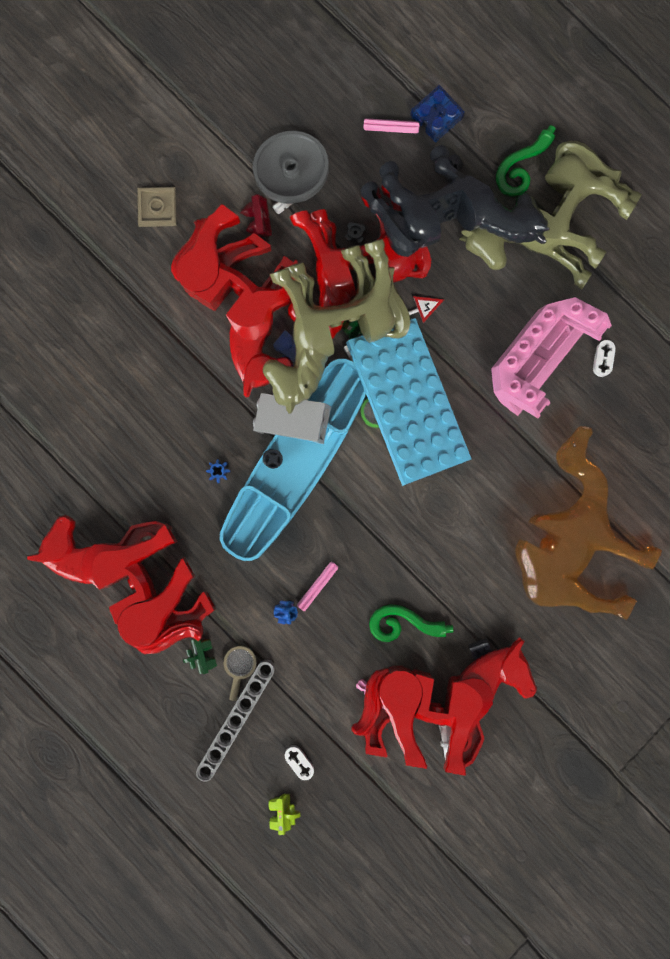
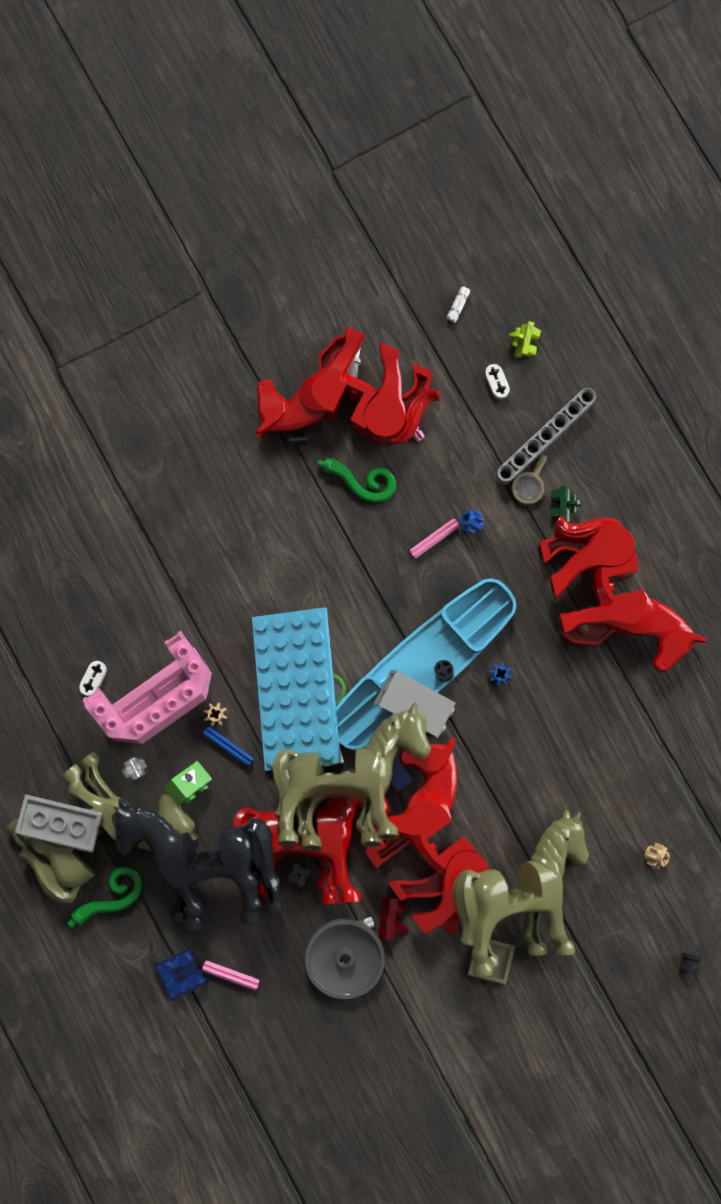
camera: 165 degrees left, 5 degrees down
piece [409,296,444,323] -> none
clear orange animal [515,426,662,620] -> none
none -> light grey plate [14,794,103,852]
none -> clear gear [122,757,147,781]
none -> brick [163,761,212,806]
none -> blue axle [203,727,254,766]
none -> tan gear [204,703,228,727]
none -> white axle [447,287,470,322]
none -> olive animal [452,810,589,977]
none -> tan gear [645,843,670,869]

